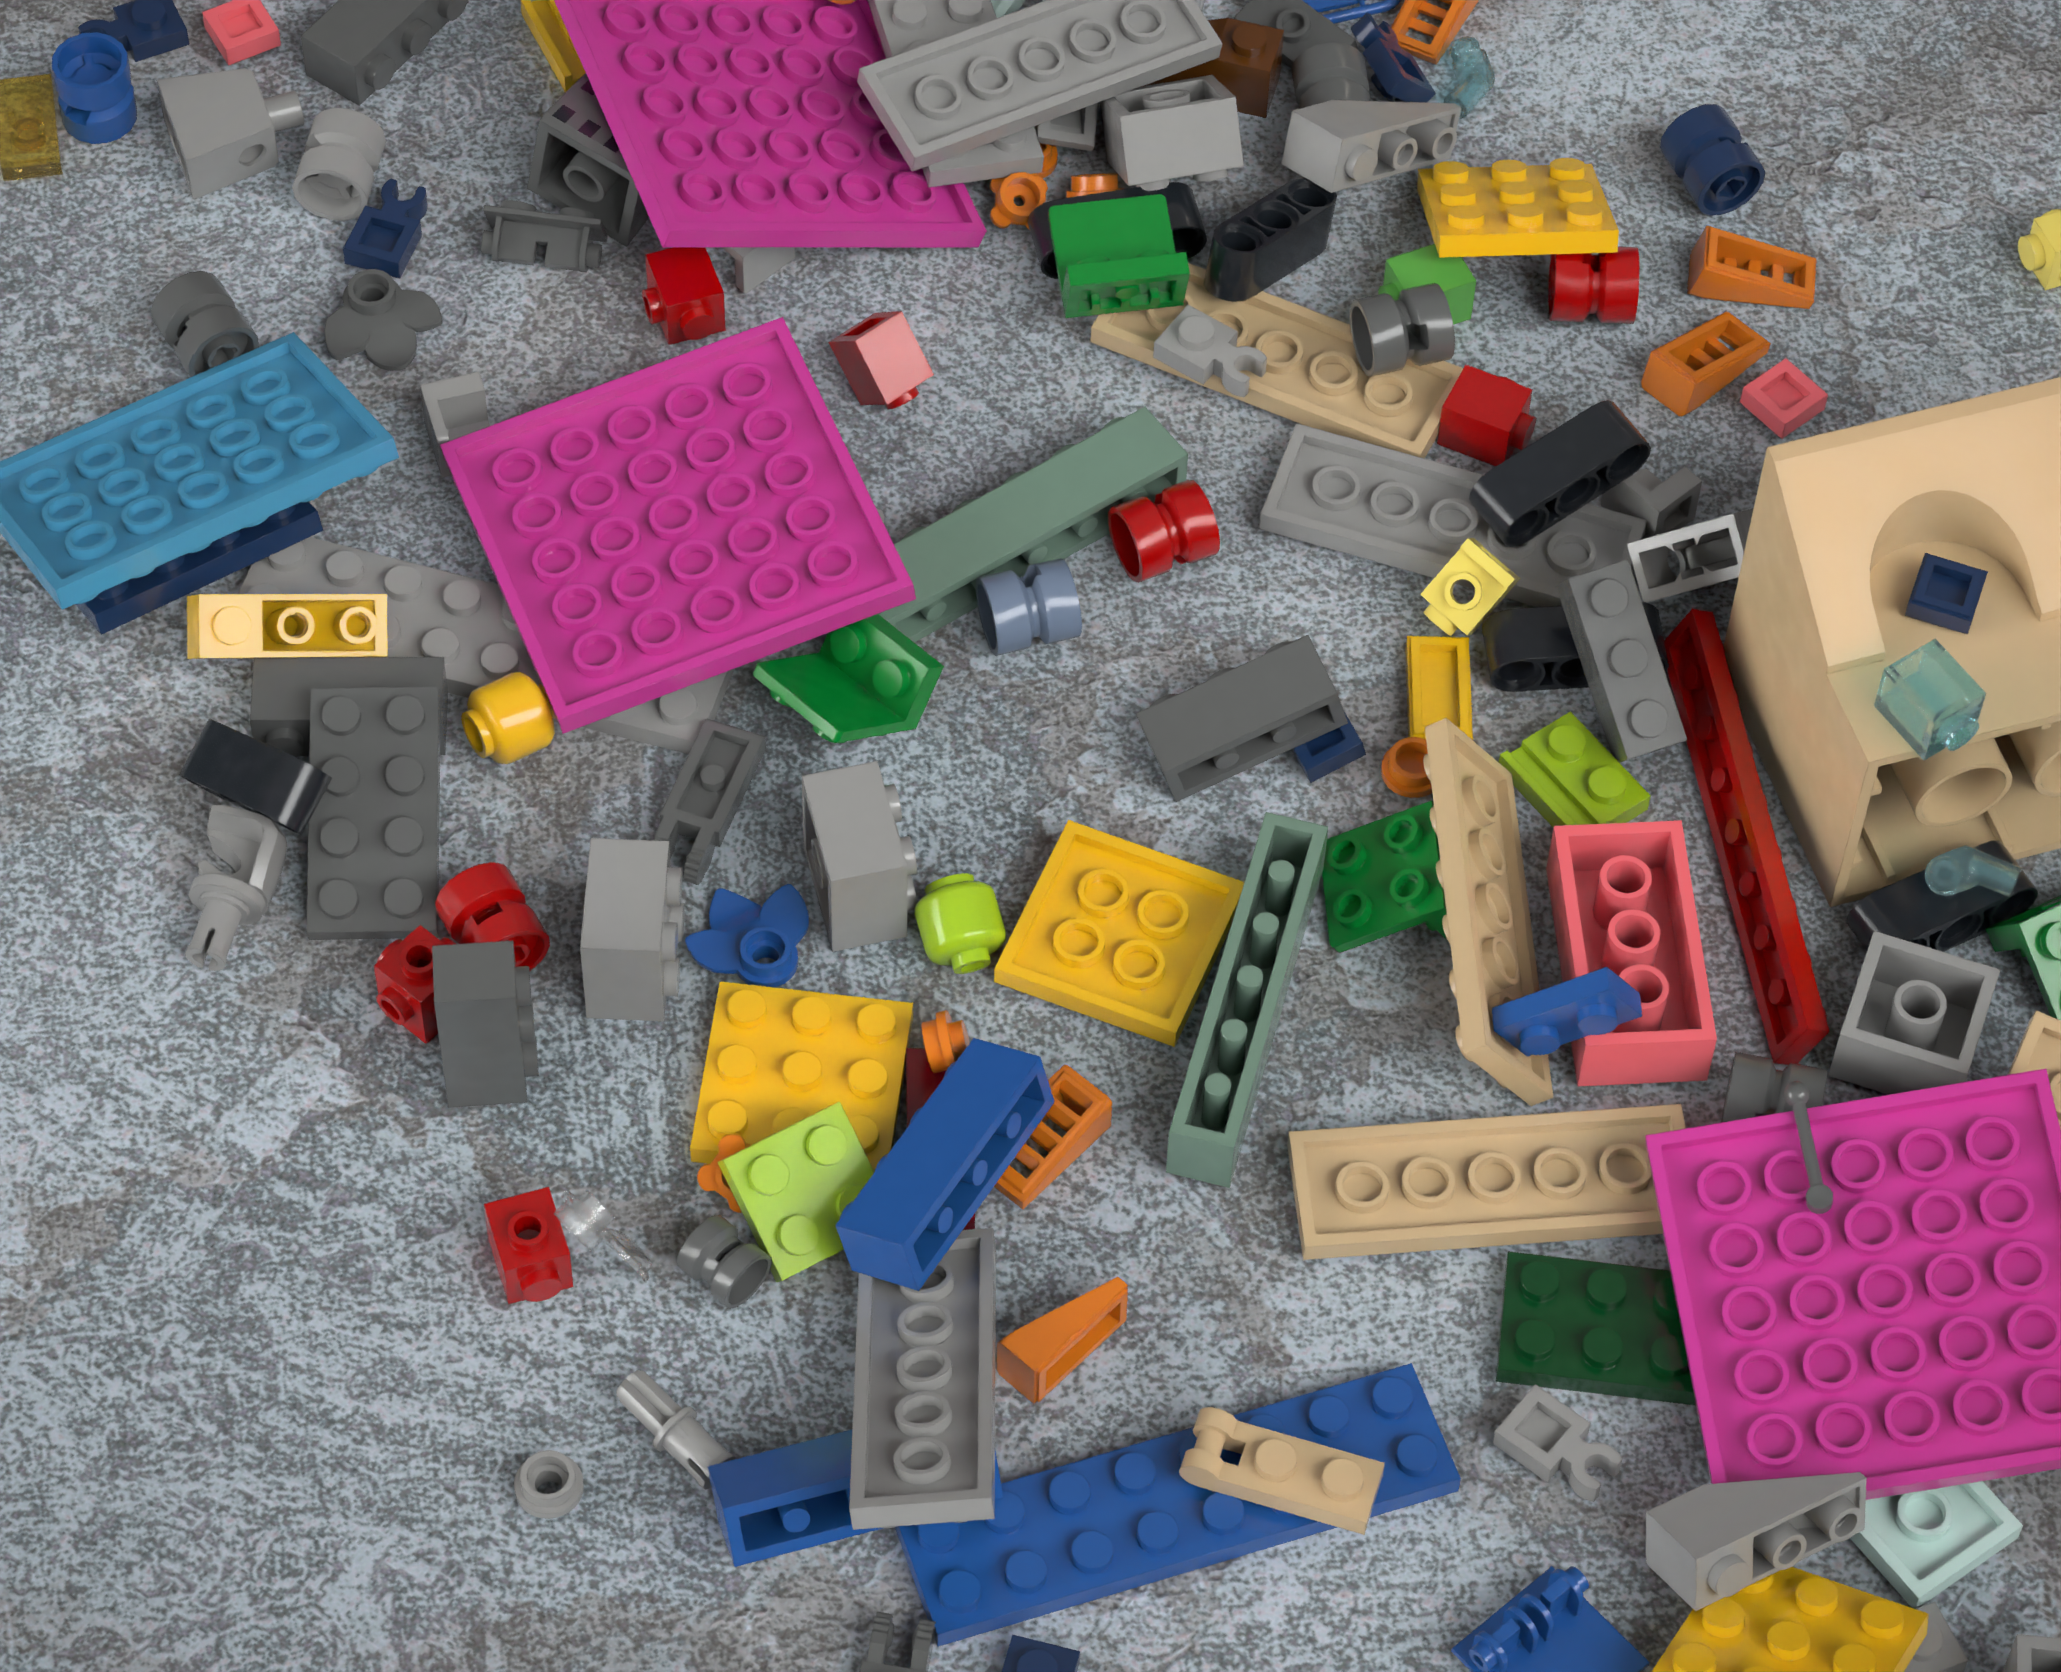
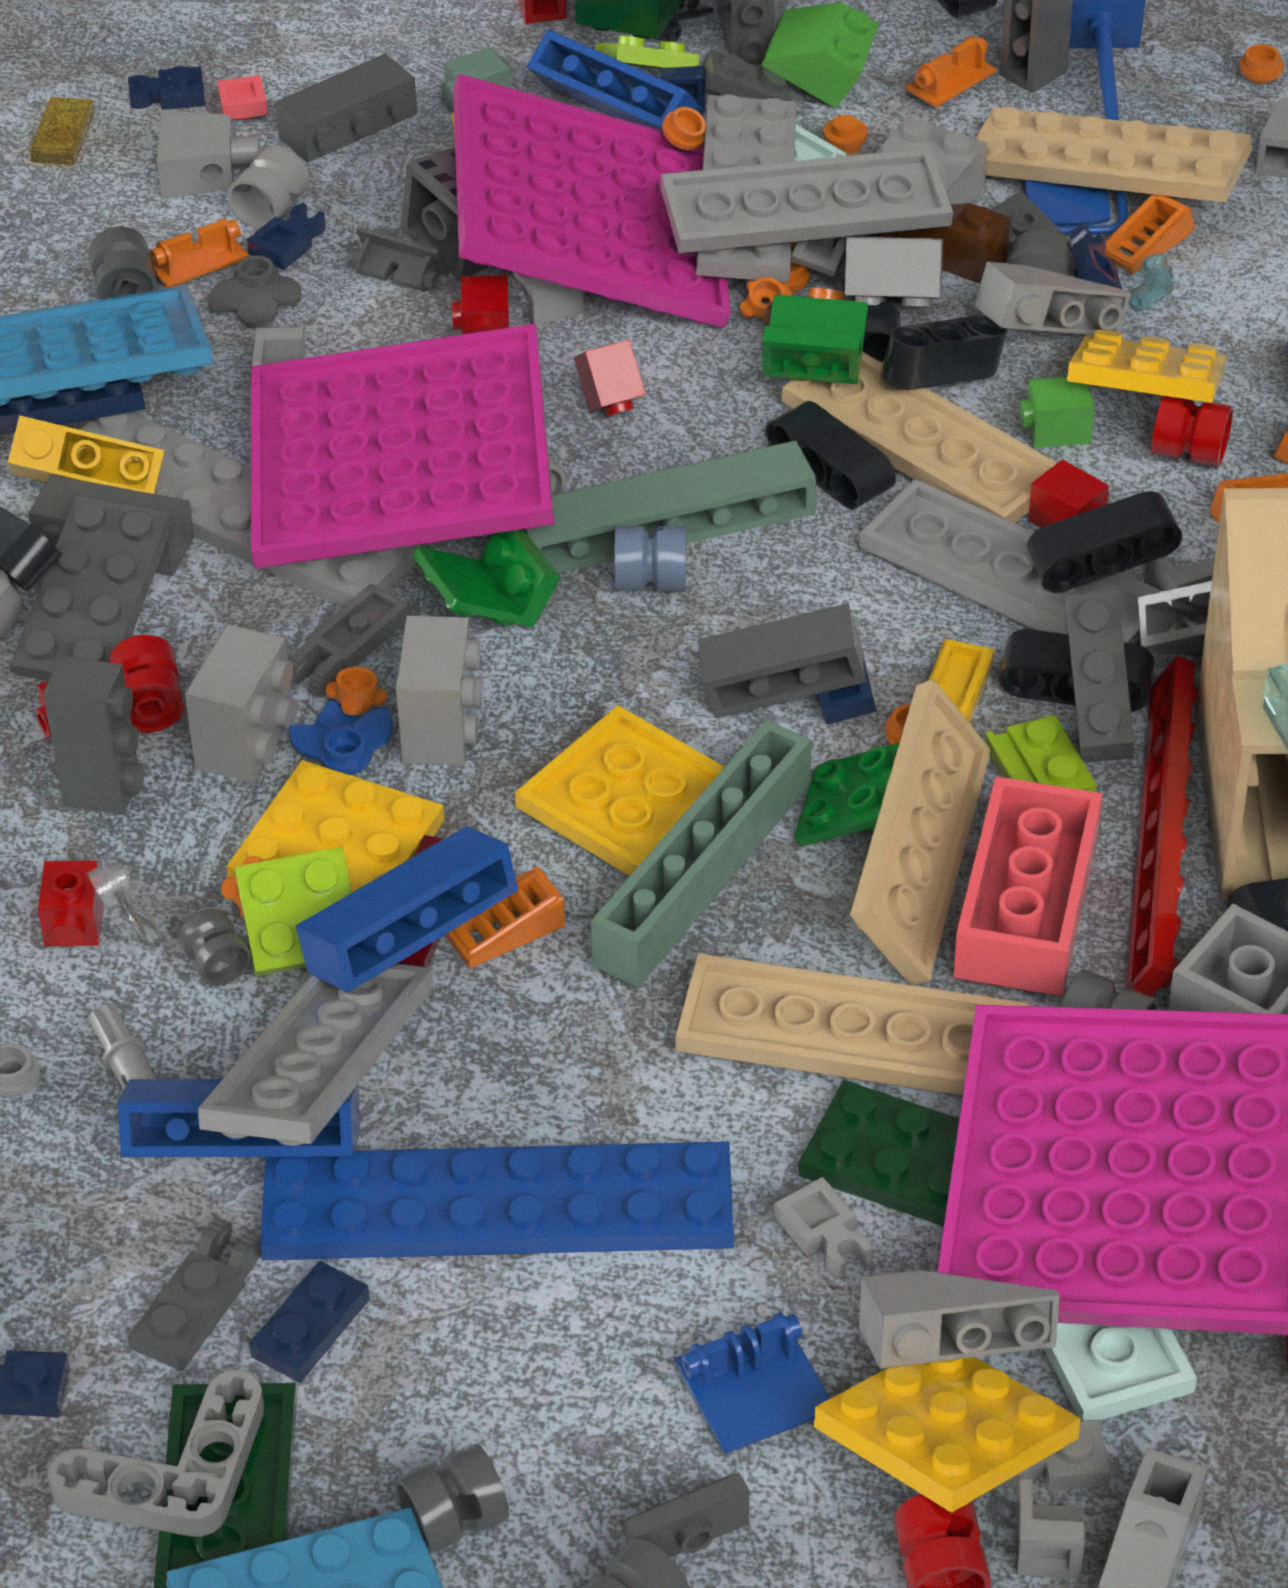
camera: 20 degrees right, 10 degrees down
blue wheel [52,32,137,144] -> none
yellow head [461,672,556,764] -> none
lime head [914,873,1006,974] -> none
orange plate [922,1010,970,1074] -> none
orange slope [997,1277,1128,1404] -> none
red wheel [1108,480,1220,583] -> none
light grey plate [1153,305,1267,397] -> none
tan plate [1179,1407,1385,1535] -> none
dark grey wheel [1350,283,1455,377] -> none
light yellow brick [1420,538,1521,636] -> none
blue plate [1492,967,1642,1057] -> none
dark grey hinge [1783,1081,1833,1214] -> none
none -> orange hinge [150,218,249,288]
none -> orange plate [326,666,387,715]
none -> black beam [766,401,896,510]

